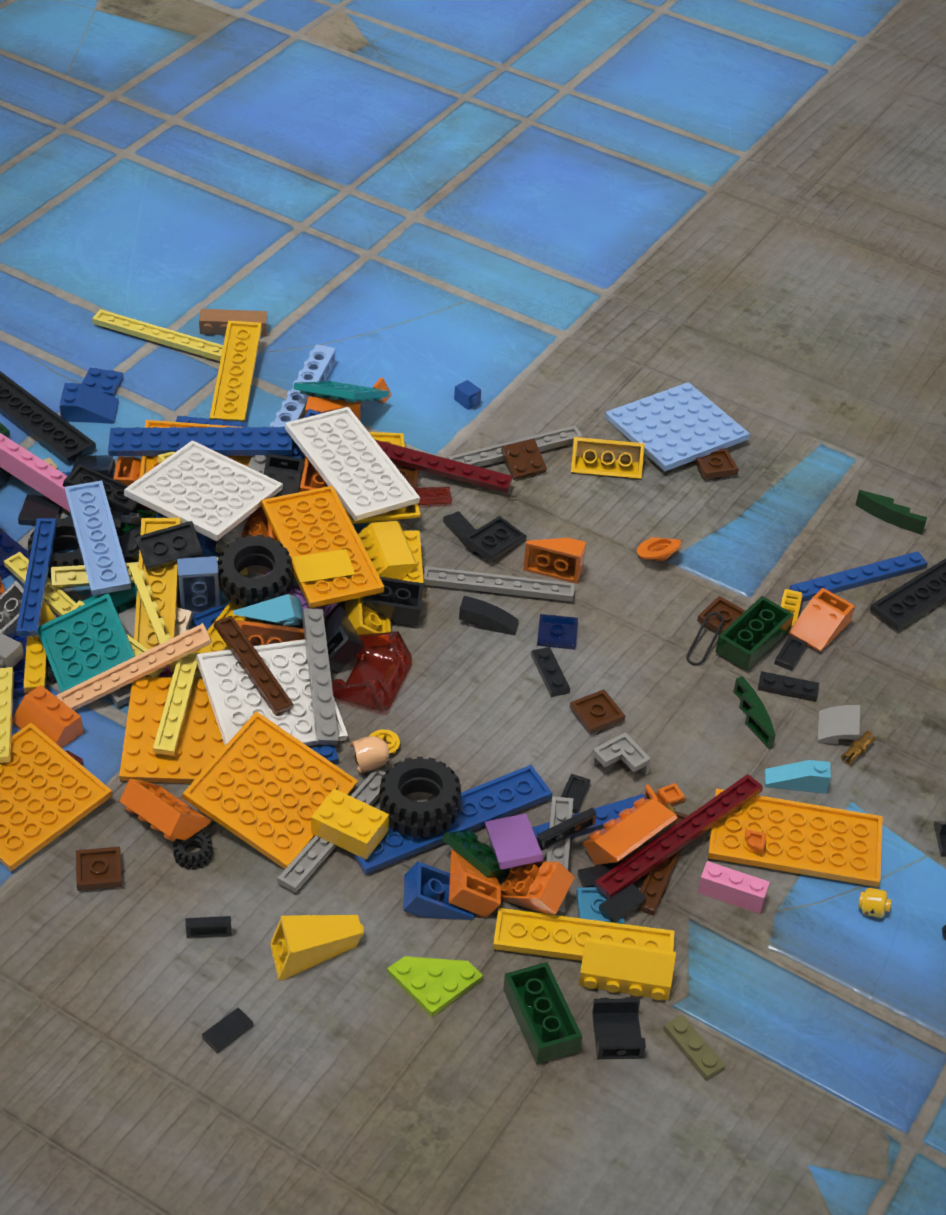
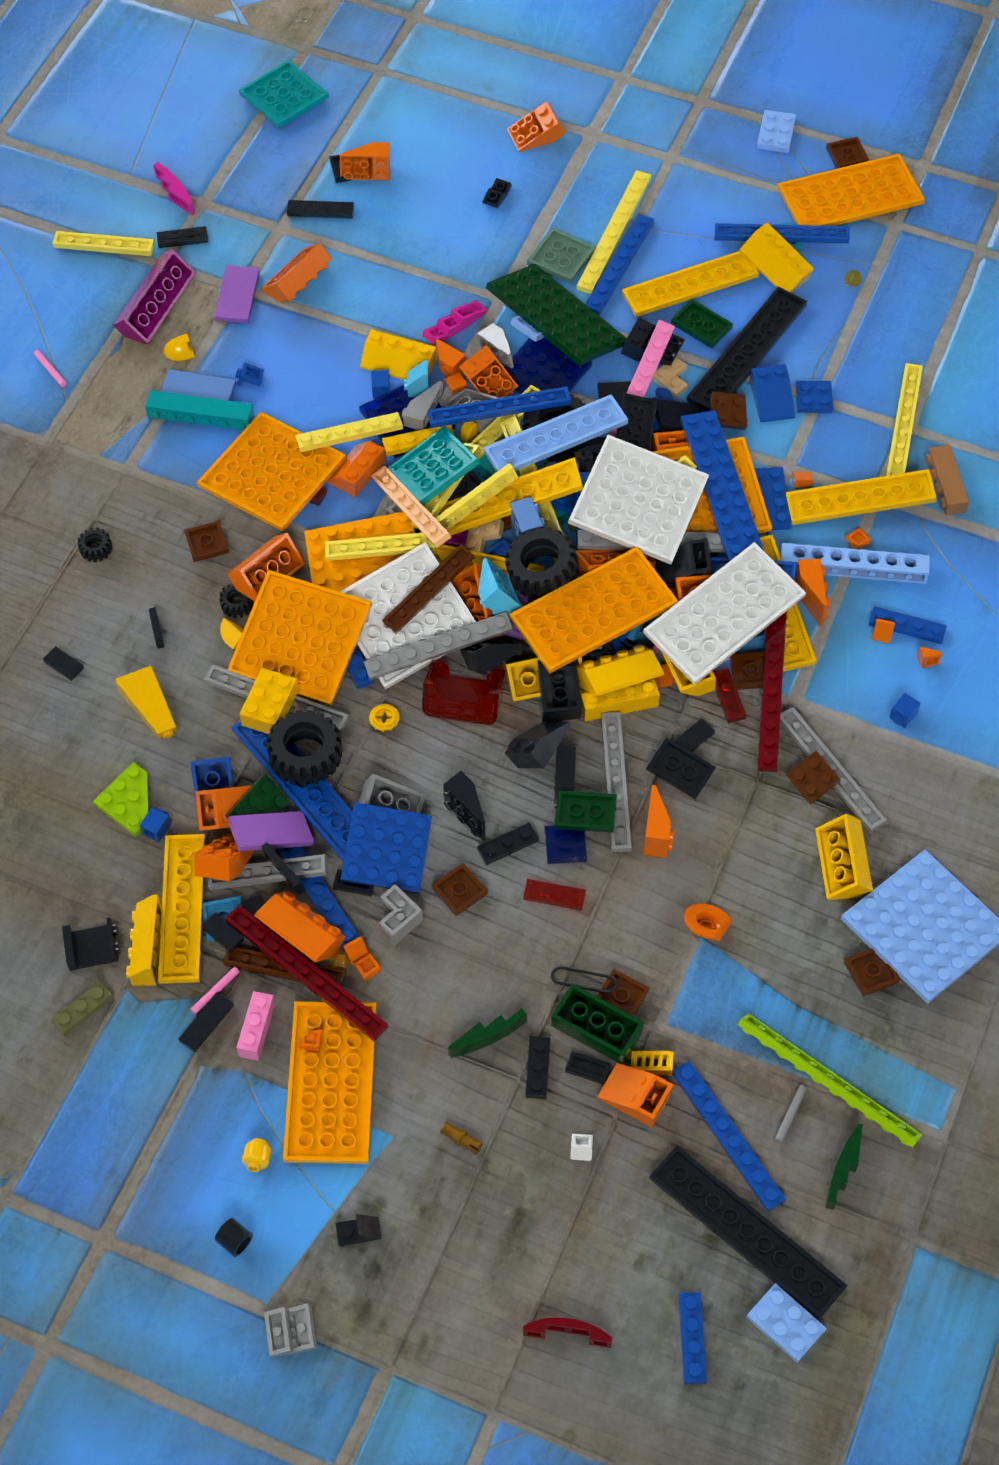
camera: 85 degrees right, 15 degrees up
black tile [136,521,203,572] -> none
yellow sticker [292,549,355,583] -> none
teal plate [294,381,389,402] -> none
light nougat piece [350,736,389,773] -> none
dark green brick [503,962,582,1064] -> none
medium azure slope [765,760,831,794] -> none
light grey slope [818,705,860,744] -> none
none -> black tyre [77,527,112,562]
none -> blue brick [140,807,171,842]
none -> black tile [178,992,234,1053]
none -> bright pink bar [190,967,240,1015]
none -> yellow brick [220,618,244,649]
none -> blue plate [340,802,432,894]
none -> light grey slope [359,774,425,814]
none -> black slope [443,771,486,841]
none -> black slope [505,722,571,769]
none -> clear red plate [523,879,586,911]
none -> dark green plate [554,790,617,833]
none -> white slope [570,1134,593,1161]
none -> reddish brown plate [710,392,747,430]
none -> lime plate [738,1013,922,1148]
none -> light grey bar [774,1085,807,1143]
none -> orange slope [792,472,813,488]
none -> orange tile [845,528,871,550]
none -> blue plate [869,606,947,644]
none -> orange slope [917,647,942,668]

